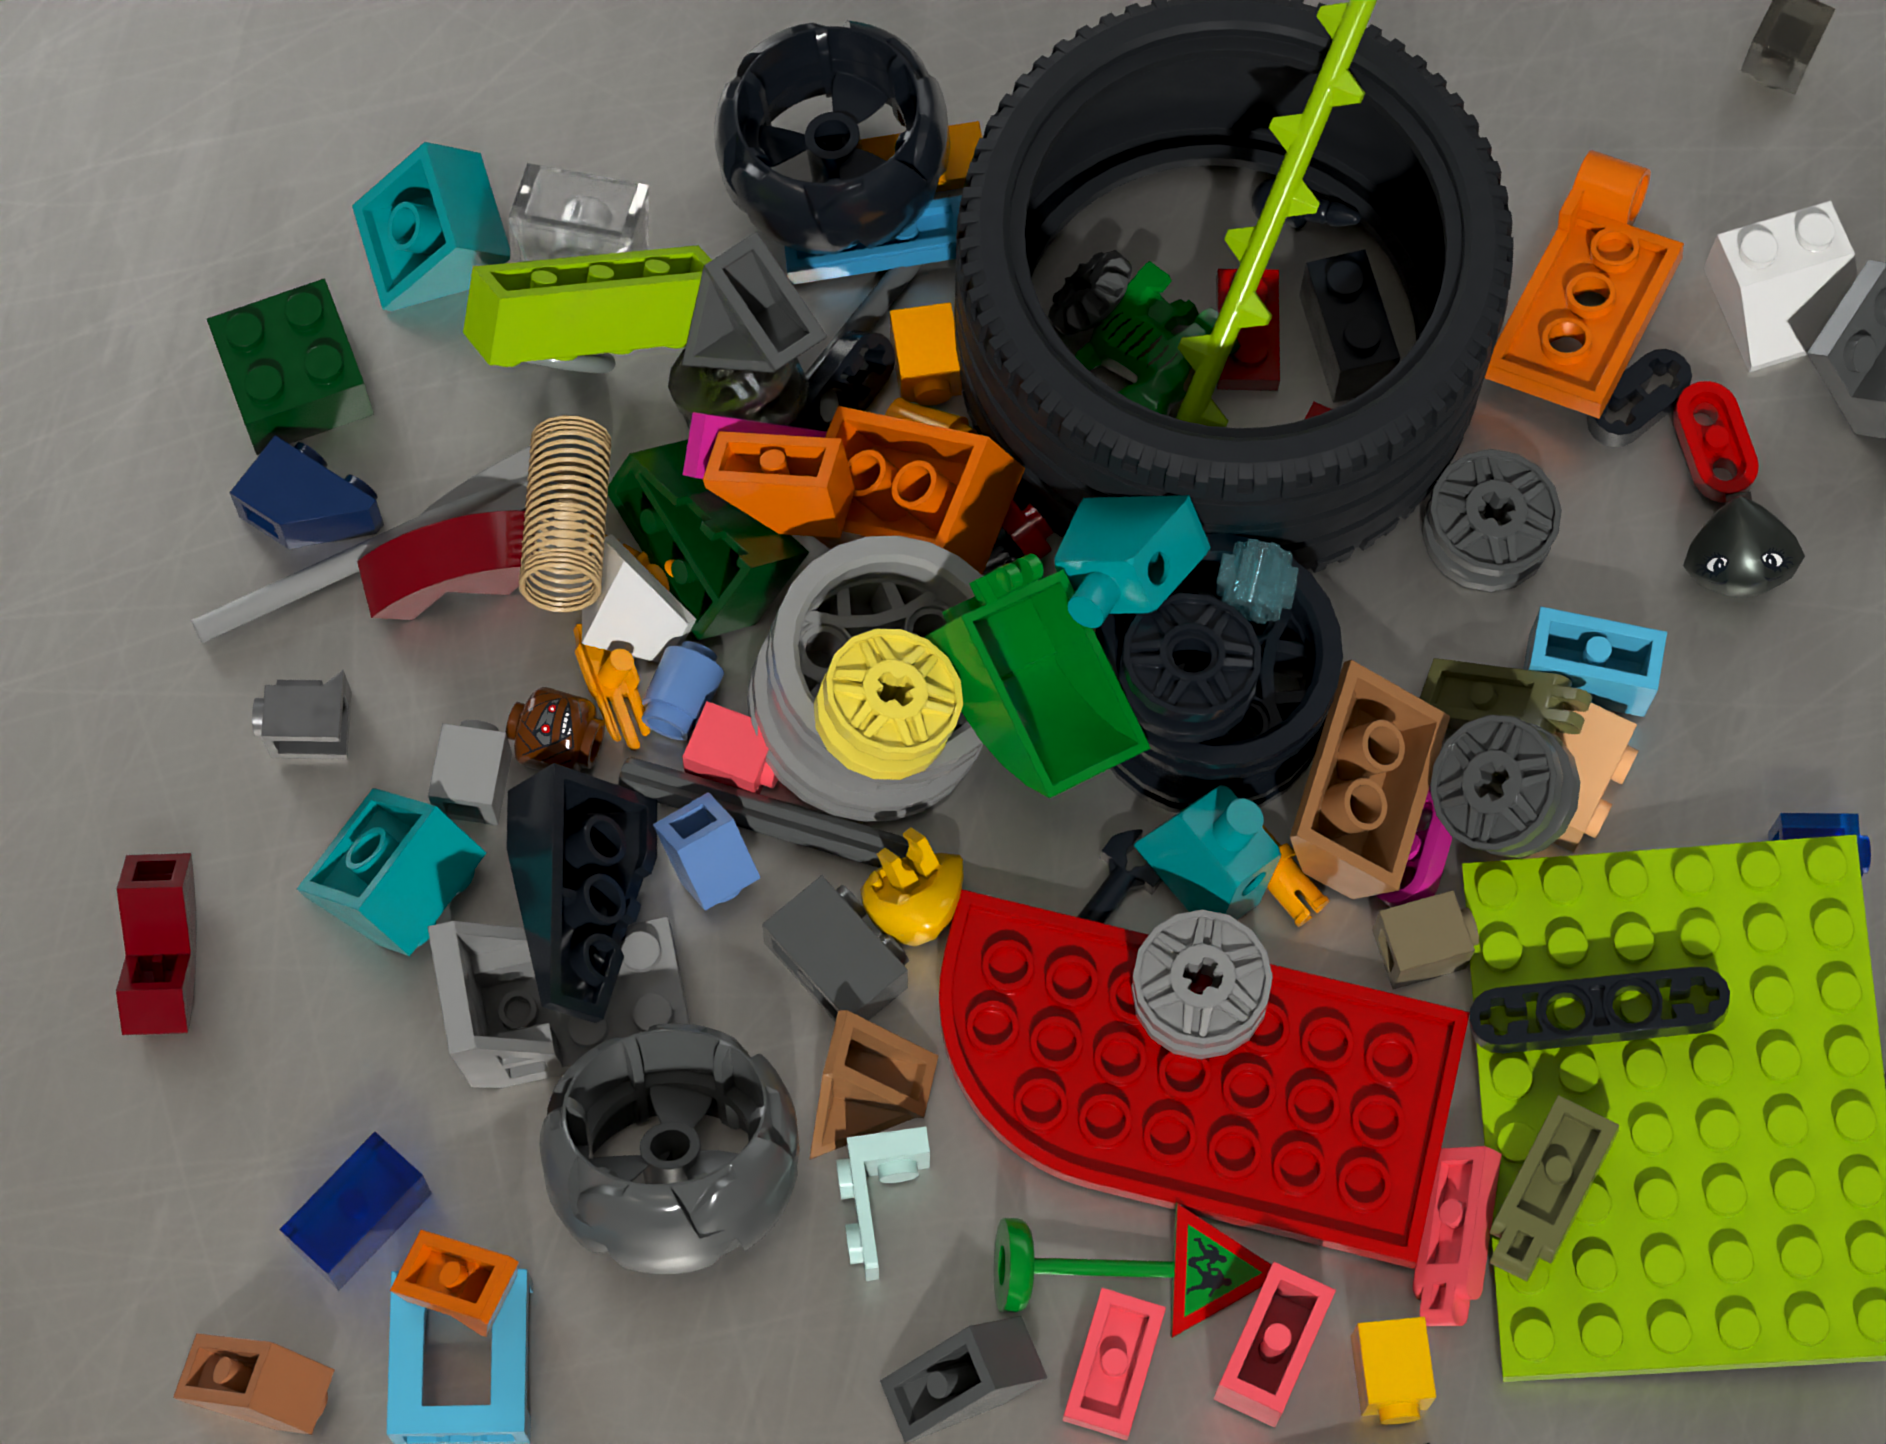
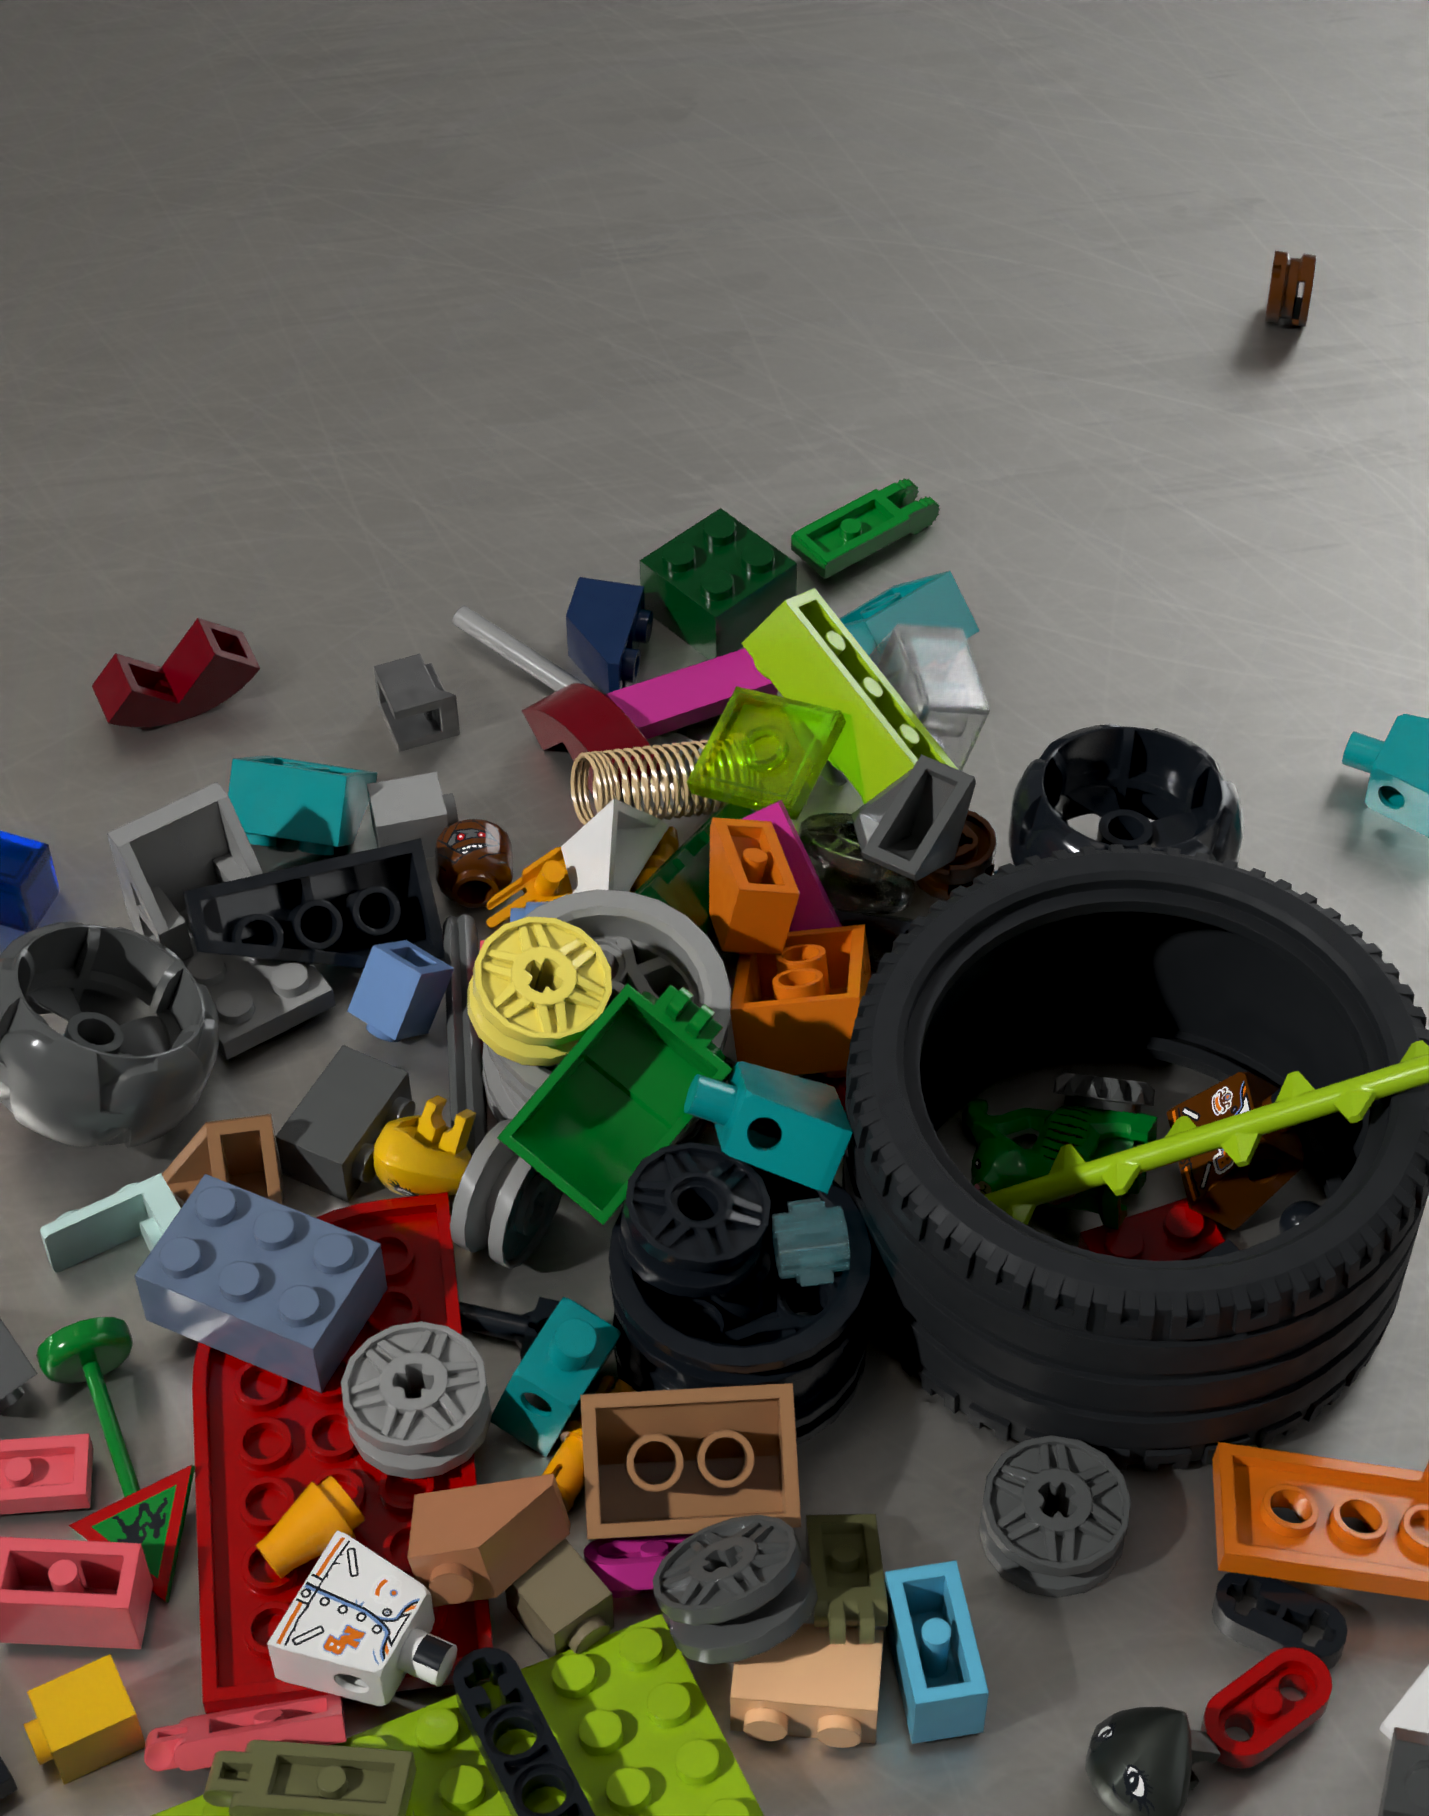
camera: 70 degrees right, 20 degrees down
none -> sand blue brick [134,1174,388,1393]
none -> light orange cone [255,1476,365,1579]
none -> white torso [267,1530,457,1706]
none -> nougat slope [407,1474,571,1607]
none -> light grey wheel [450,1119,563,1269]
none -> dark pink tile [606,648,778,740]
none -> clear neon green tile [686,686,846,821]
none -> green hinge [791,478,940,579]
none -> reddish brown torso [1166,1072,1306,1230]

